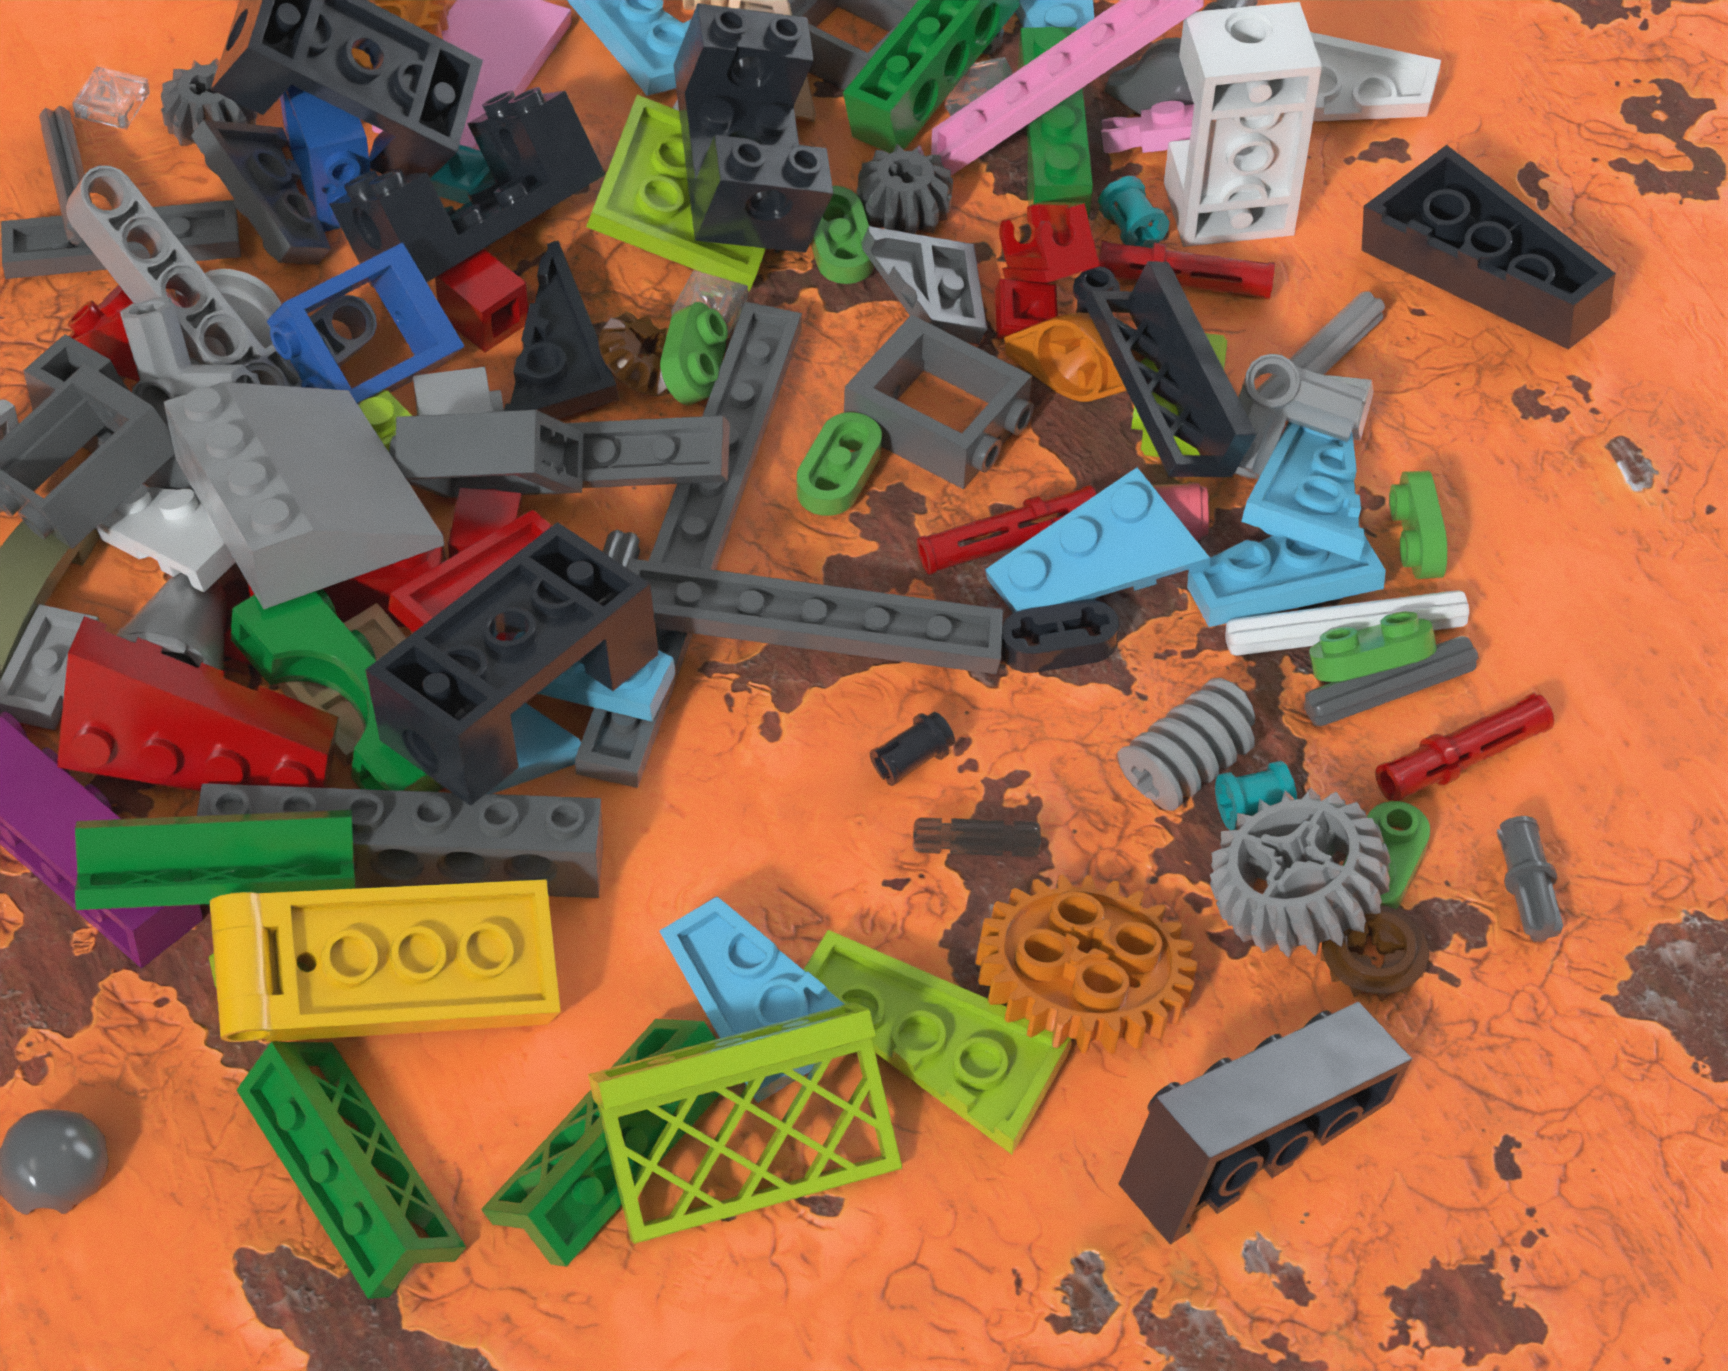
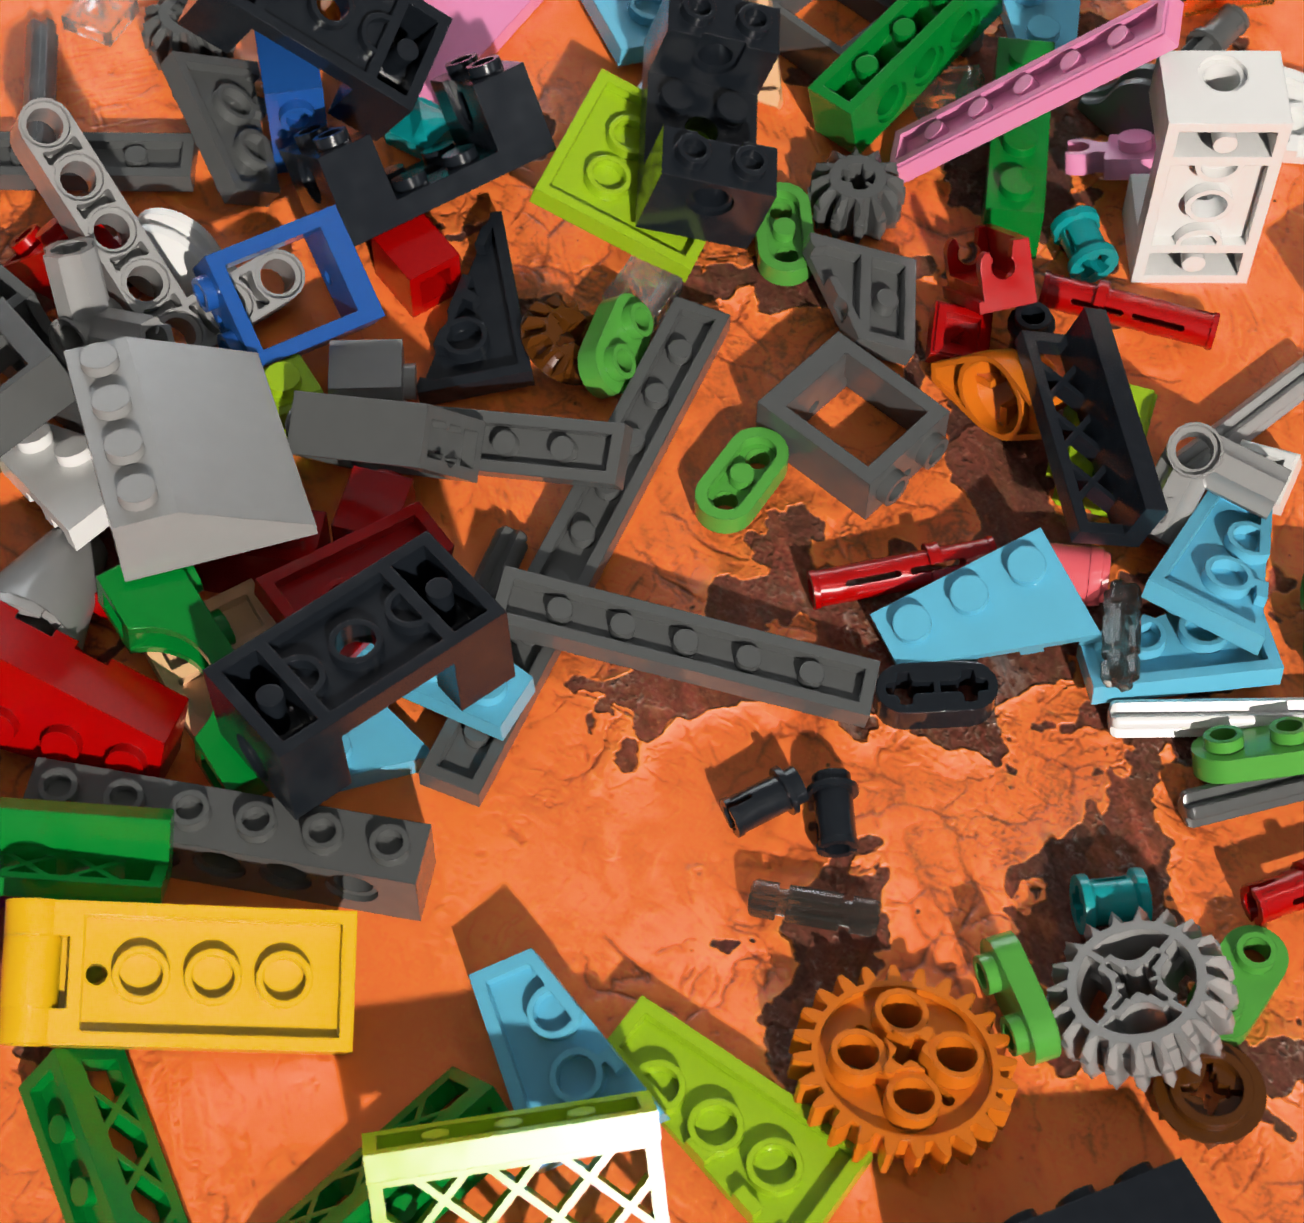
camera: 10 degrees right, 5 degrees up
light grey piece [1117,678,1255,811] -> none
none -> black pin [807,768,860,858]
none -> bright green plate [973,931,1062,1066]
none -> clear smoke axle [1100,578,1142,692]

